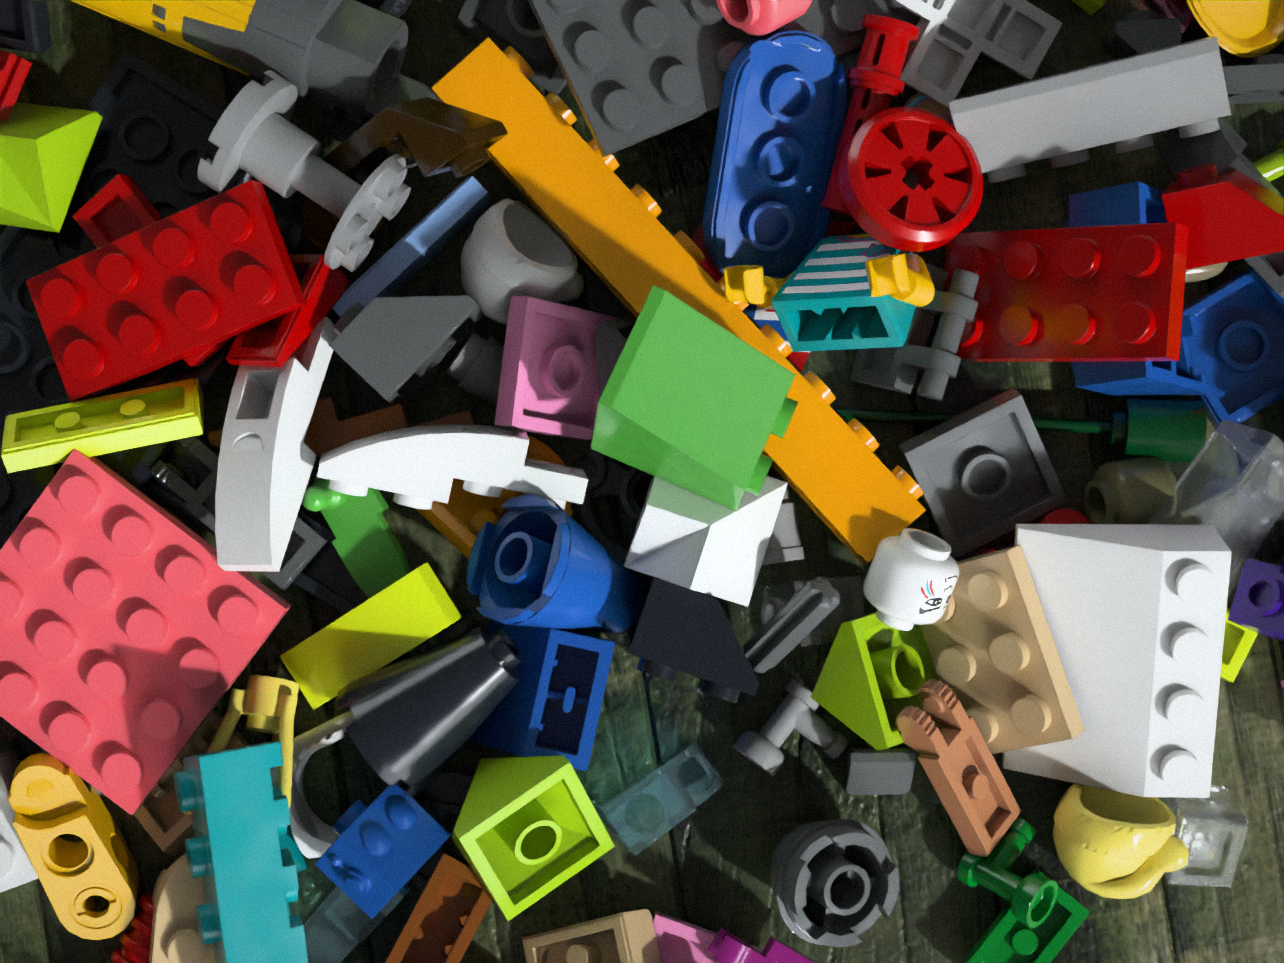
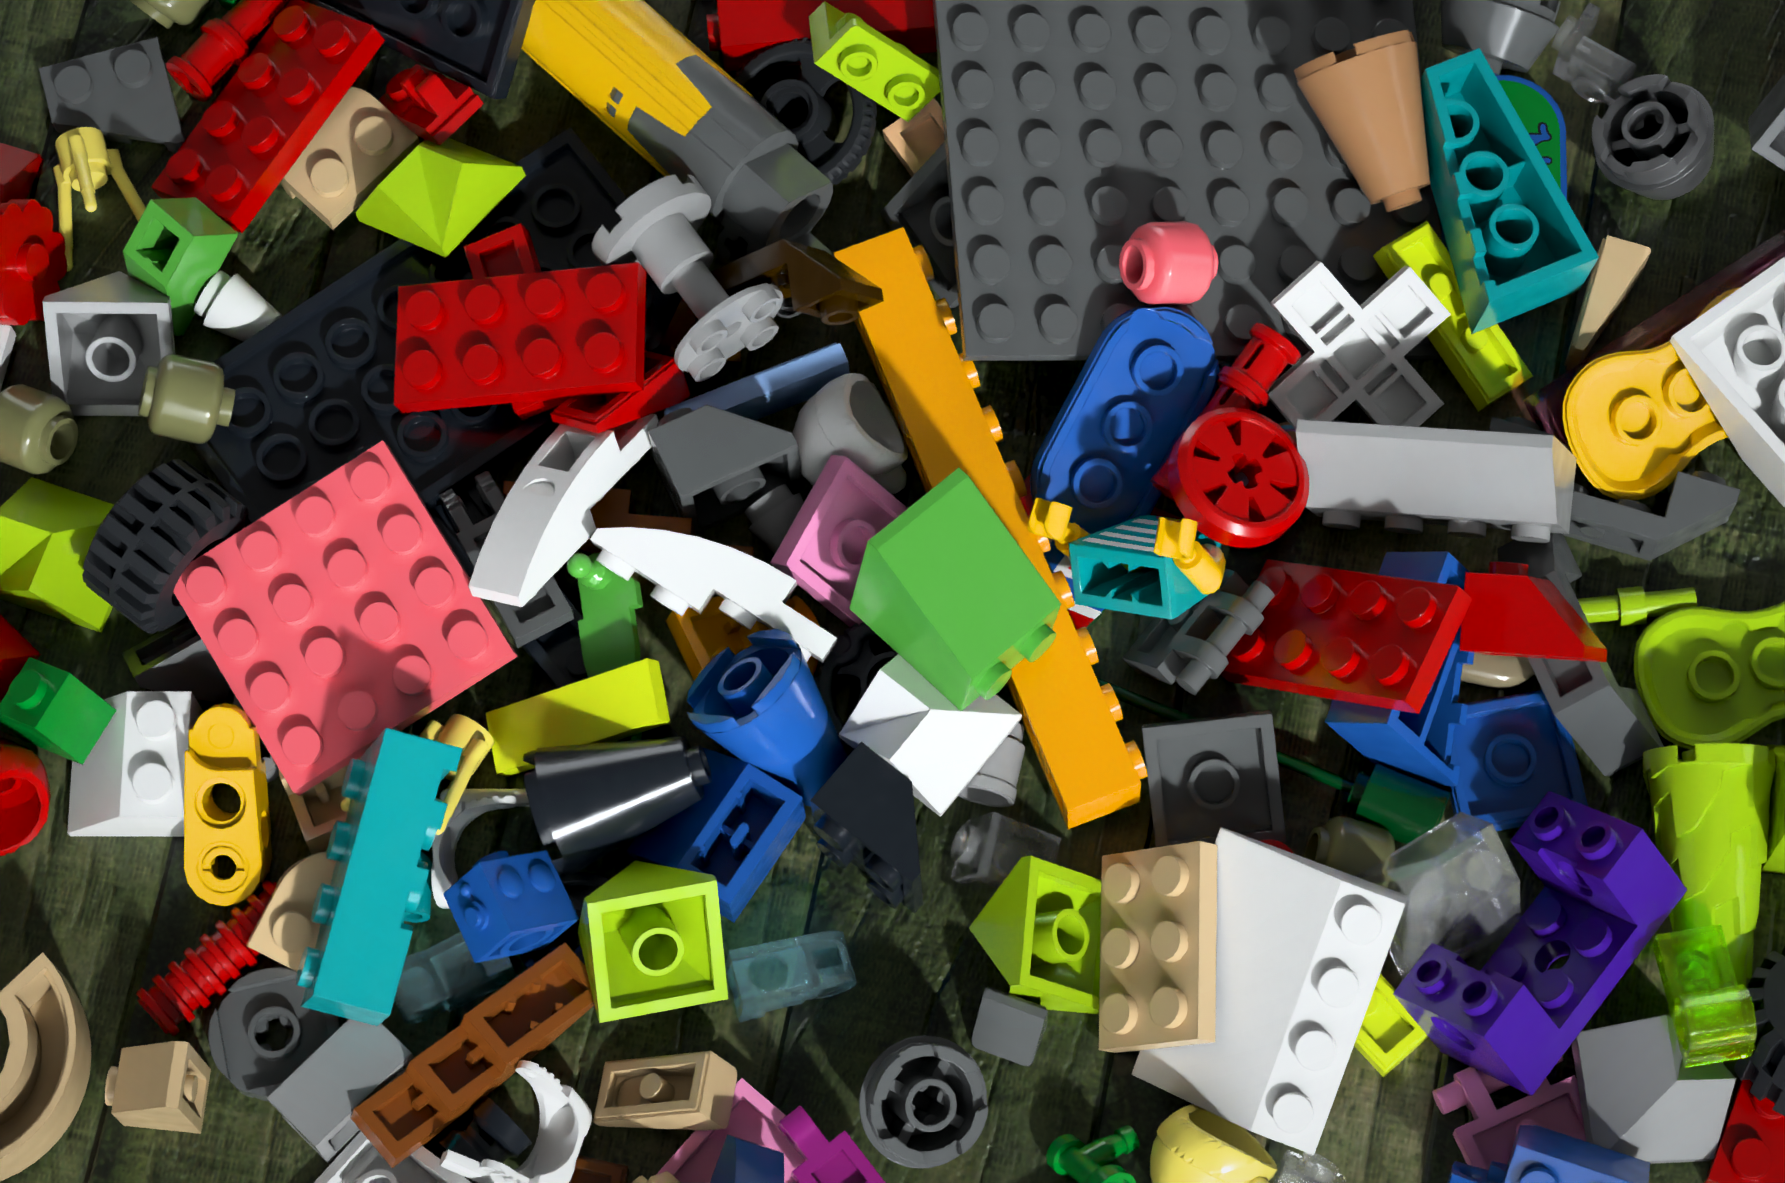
camera: 25 degrees right, 15 degrees down
neon yellow tile [1,378,204,473] -> none
light grey piece [733,678,849,777] -> none
dark grey axle [743,576,840,673] -> none
white head [863,528,959,631] -> none
nougat hinge [895,678,1021,857] -> none

